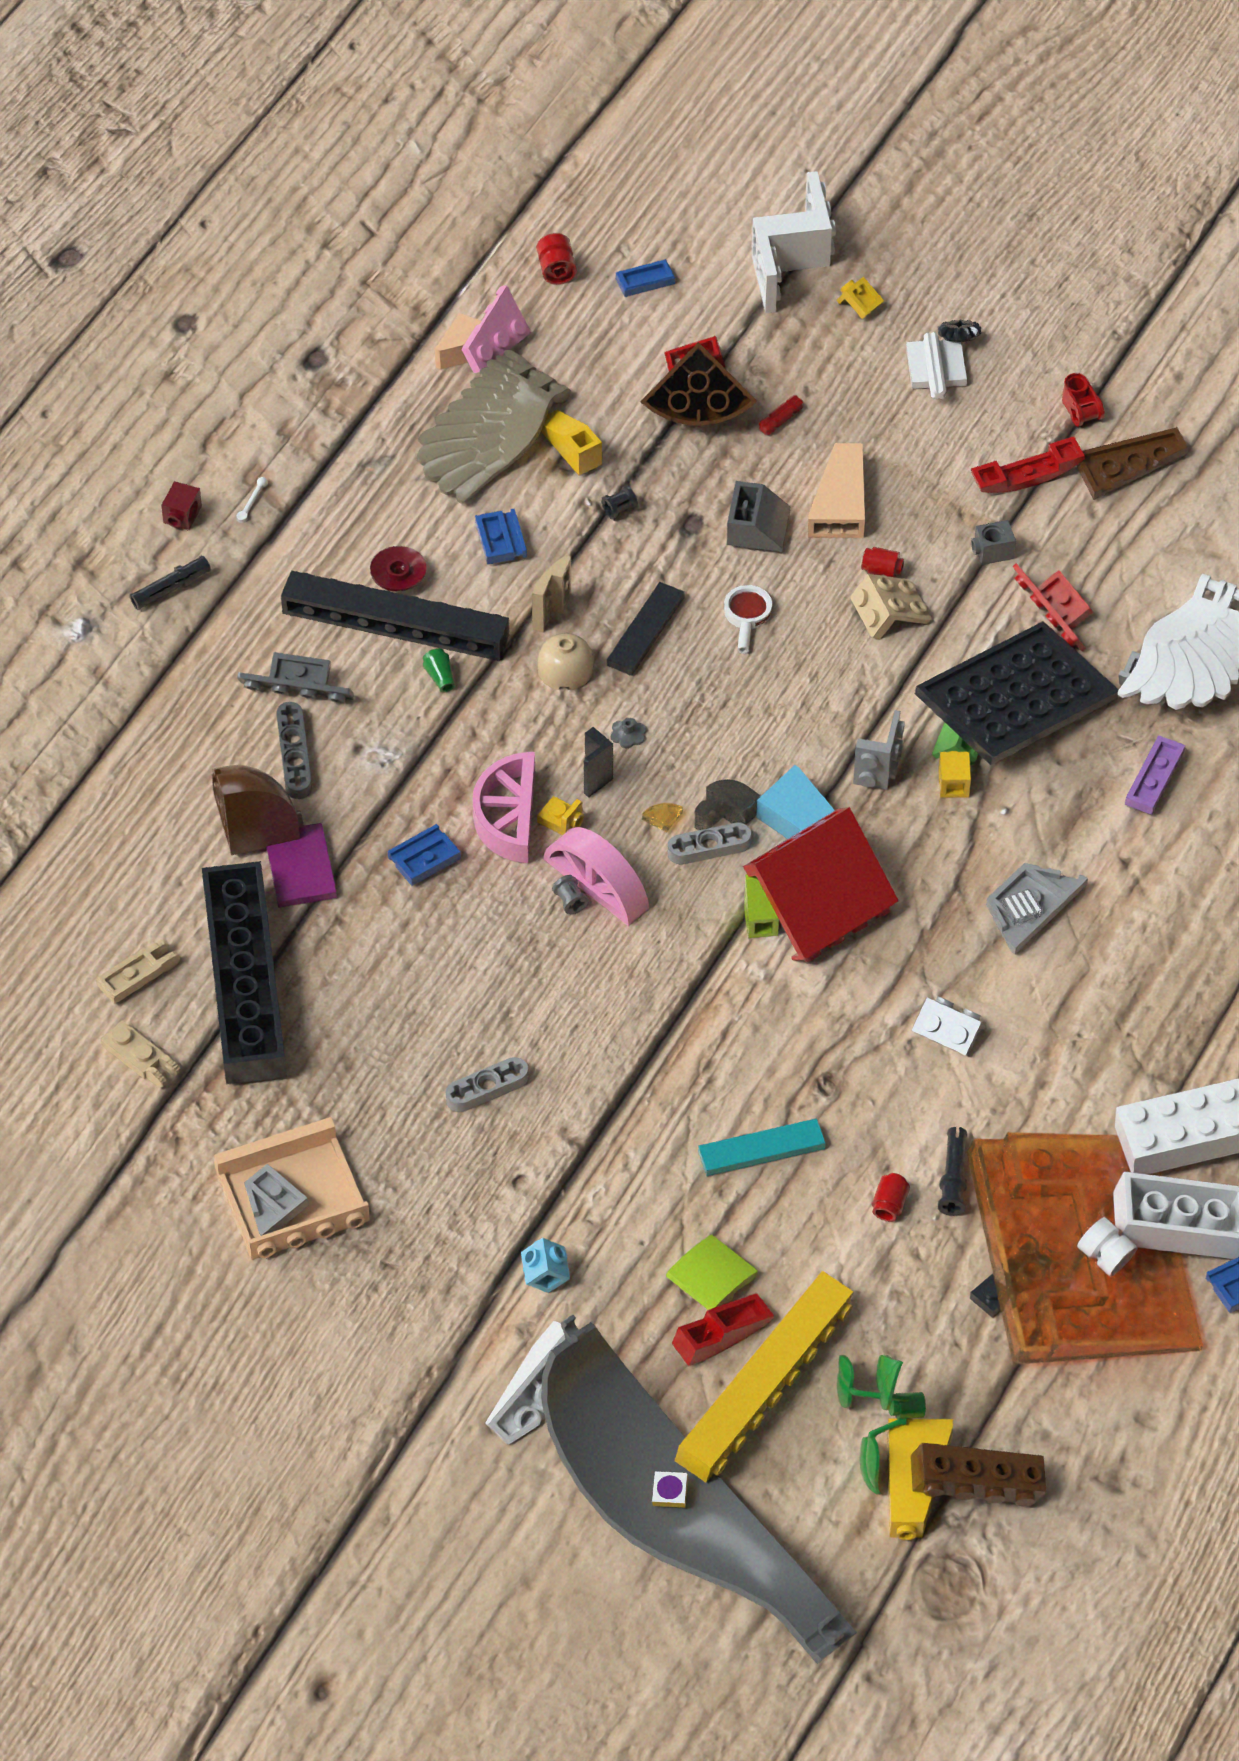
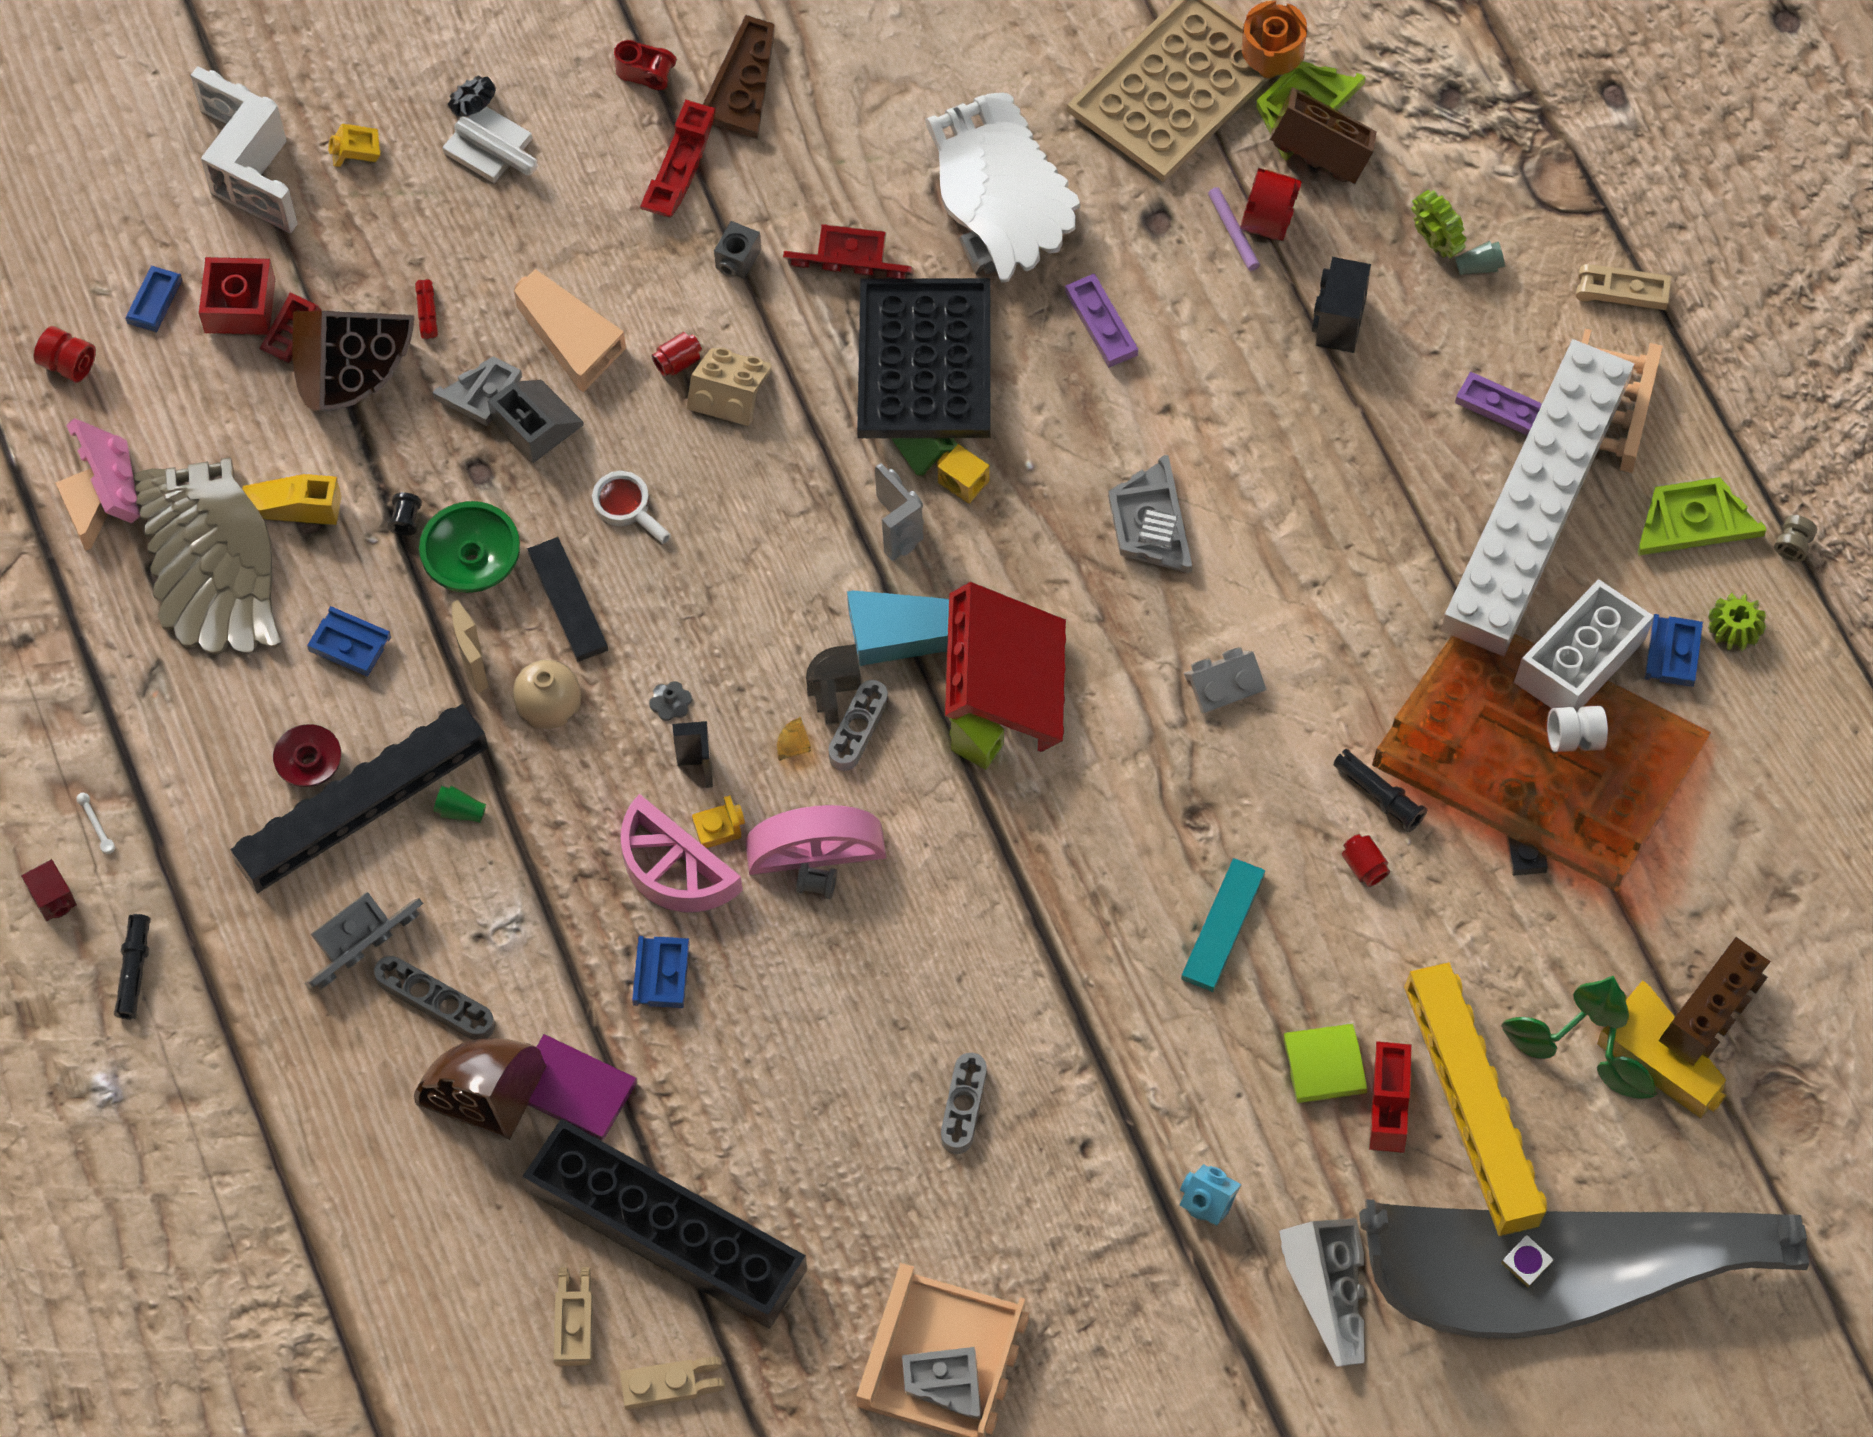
camera: 50 degrees left, 10 degrees up
none -> red brick [198,257,276,335]
none -> green dish [419,501,520,593]
none -> light grey wing [433,356,522,426]

